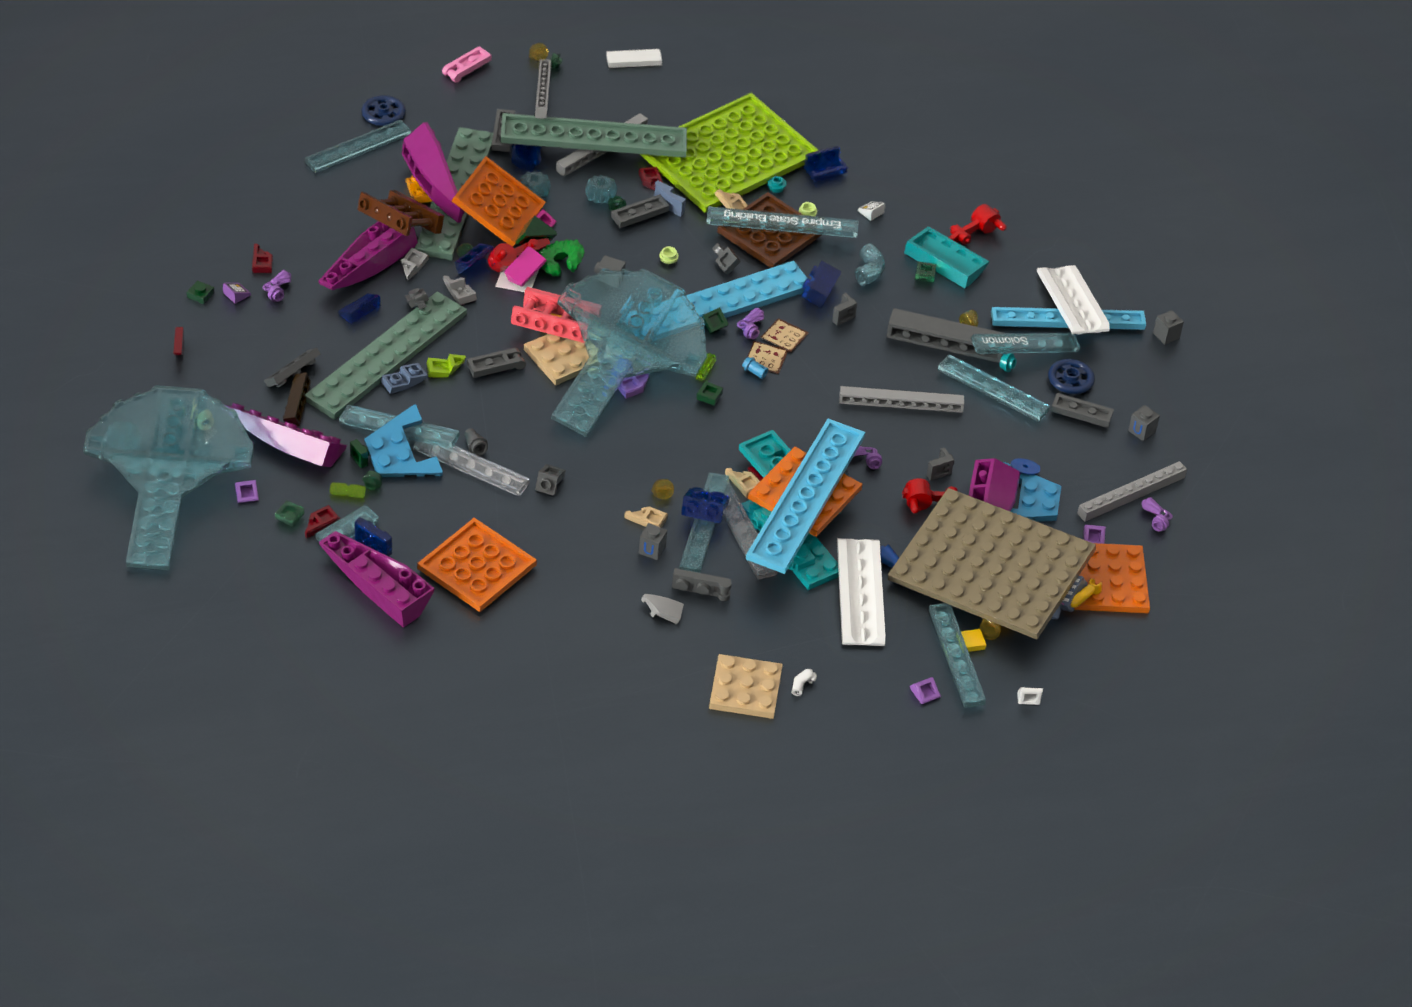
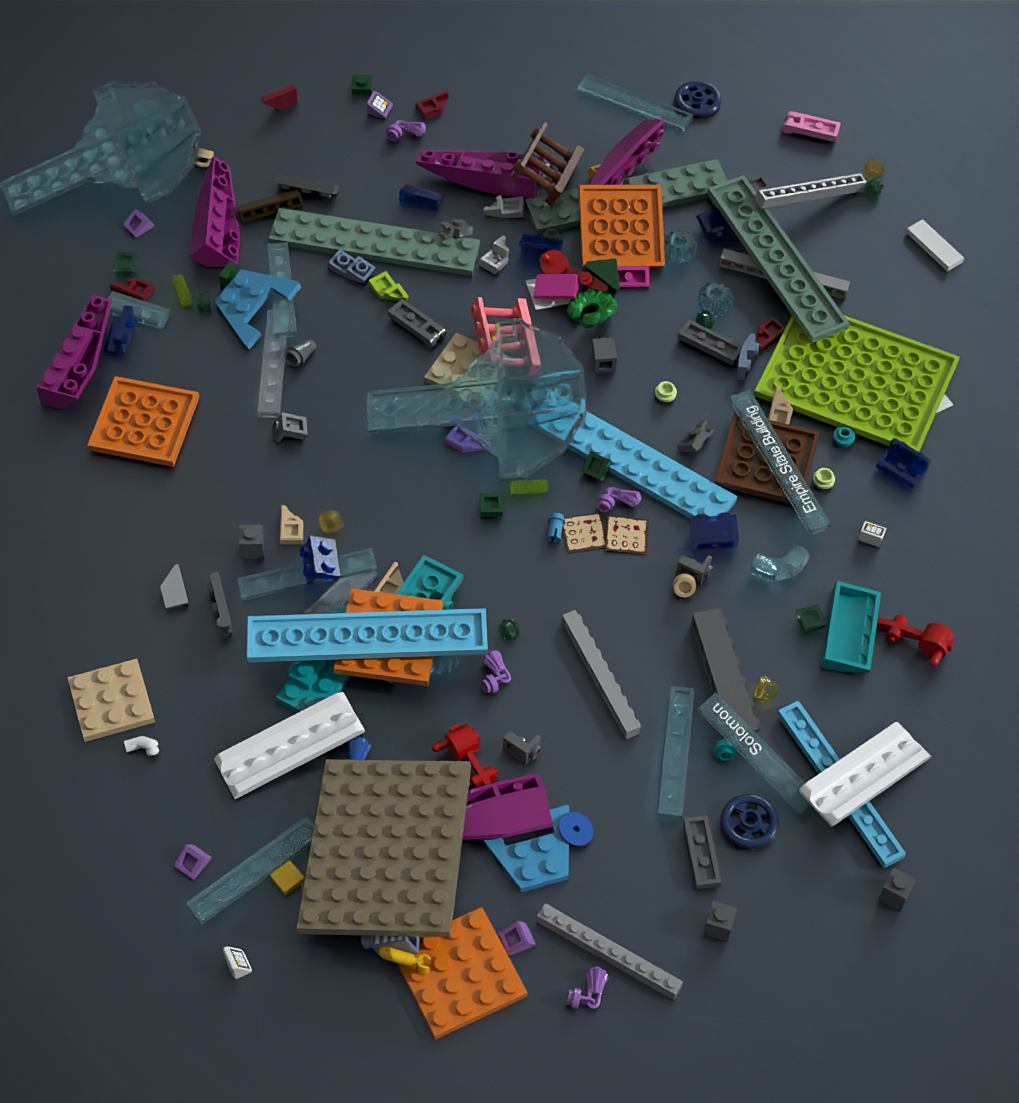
camera: 65 degrees right, 10 degrees up
none -> tan tile [673,574,696,598]

